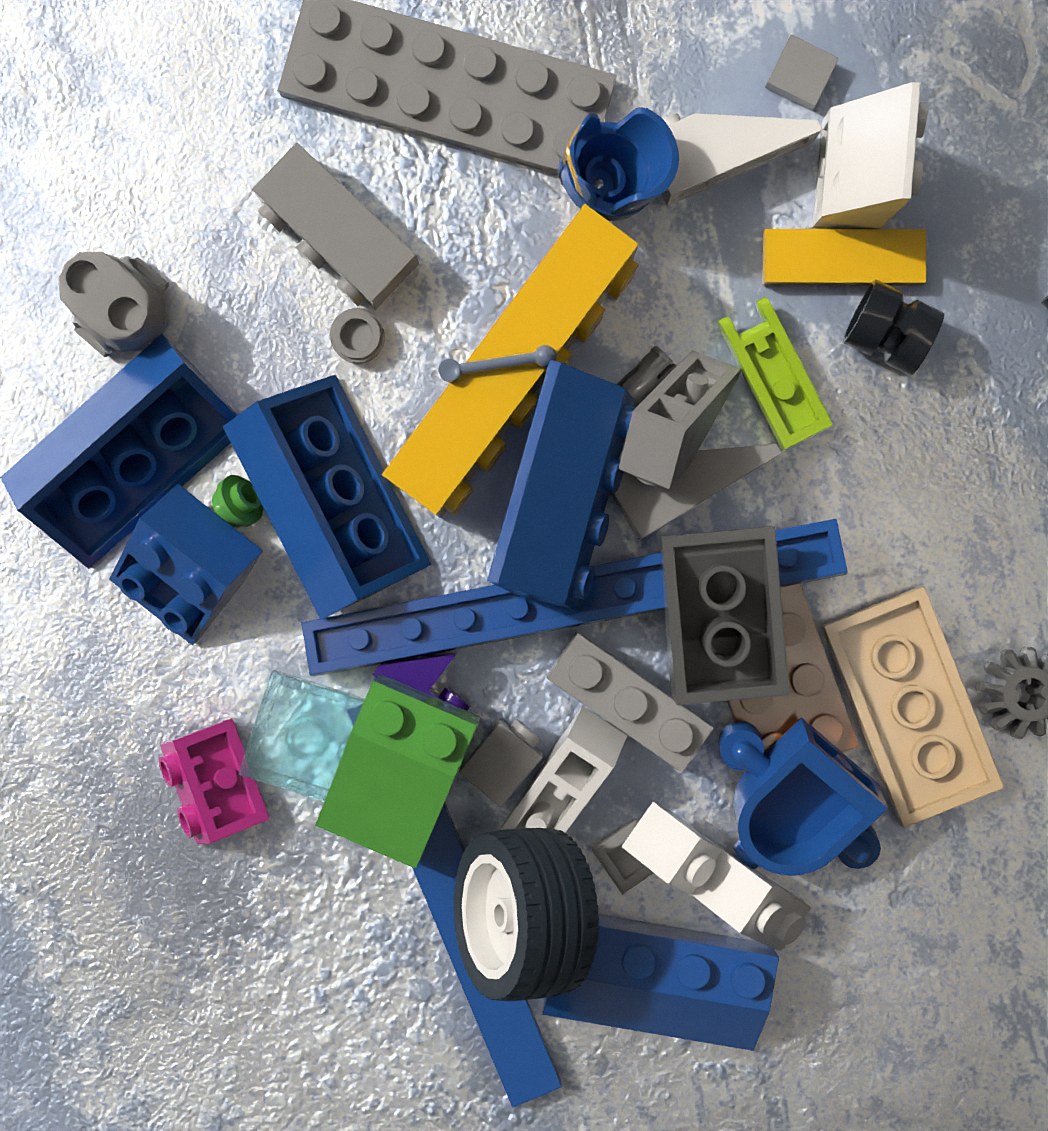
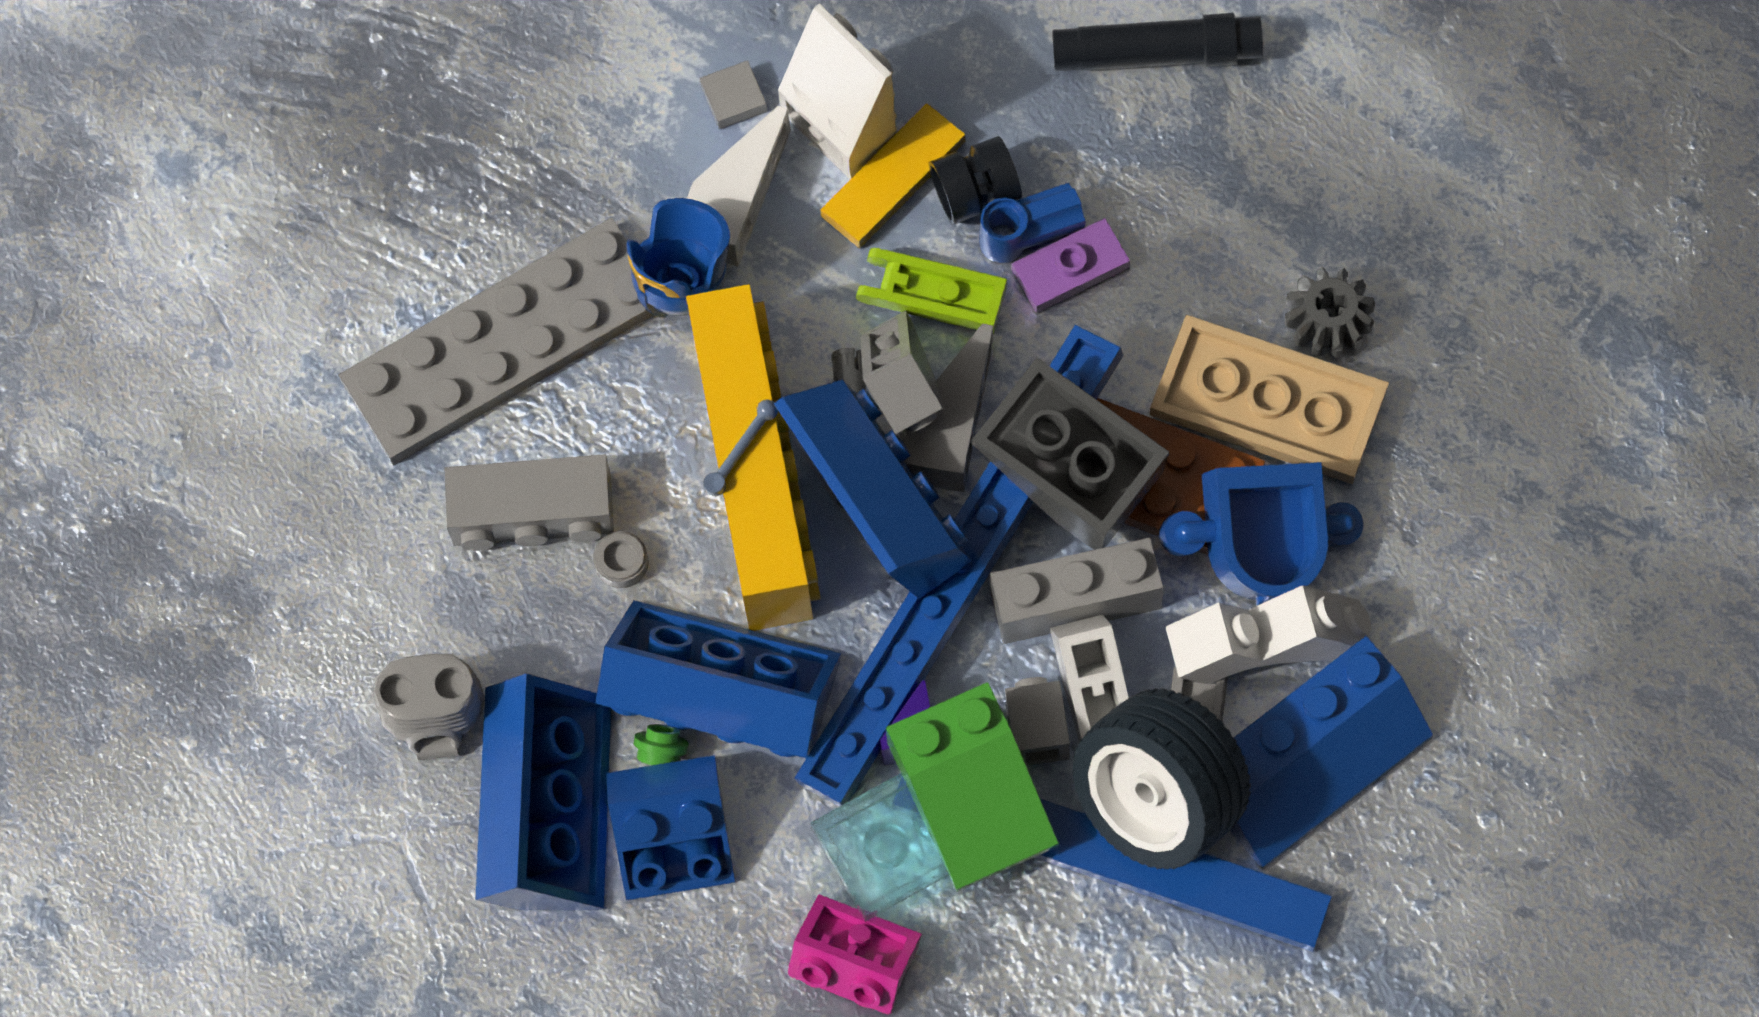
camera: 45 degrees left, 20 degrees down
none -> blue piece [979,183,1086,263]
none -> medium lavender plate [1012,218,1130,314]

